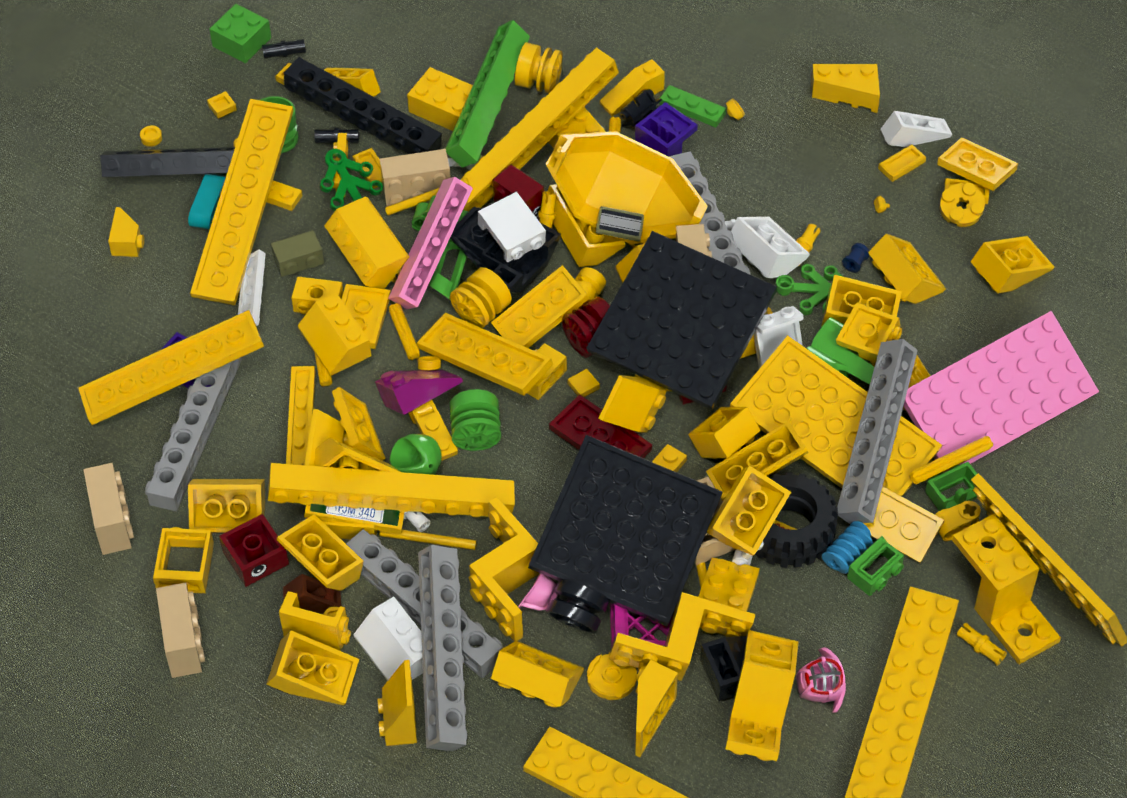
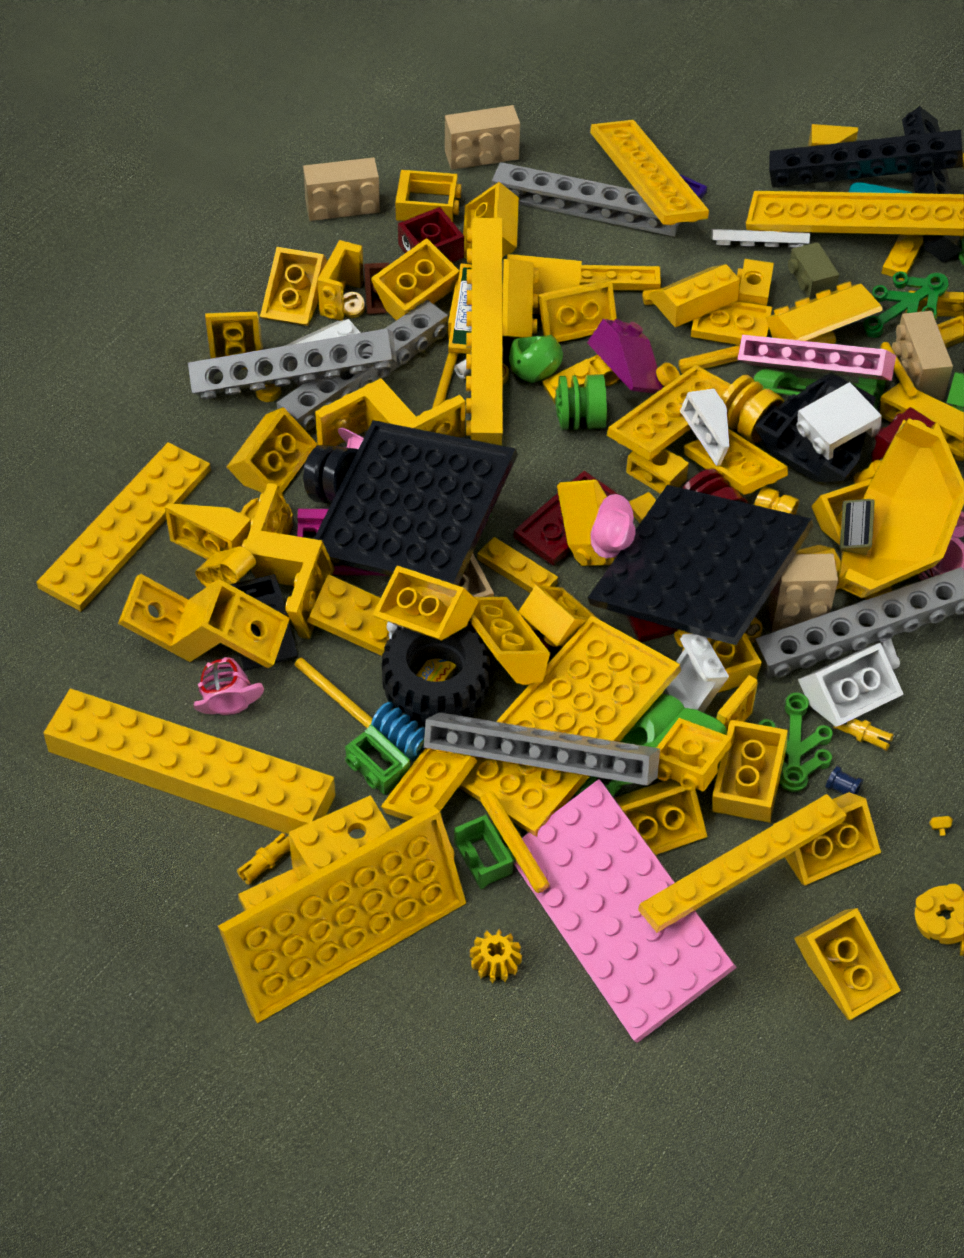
camera: 90 degrees right, 0 degrees up
none -> yellow beam [195,546,256,587]
none -> yellow bar [295,657,373,728]
none -> yellow gear [470,929,522,984]
none -> bright pink piece [590,494,635,558]
none -> yellow plate [638,794,846,933]
none -> white slope [680,389,729,466]
none -> yellow plate [716,675,758,731]
none -> black brick [769,130,963,188]

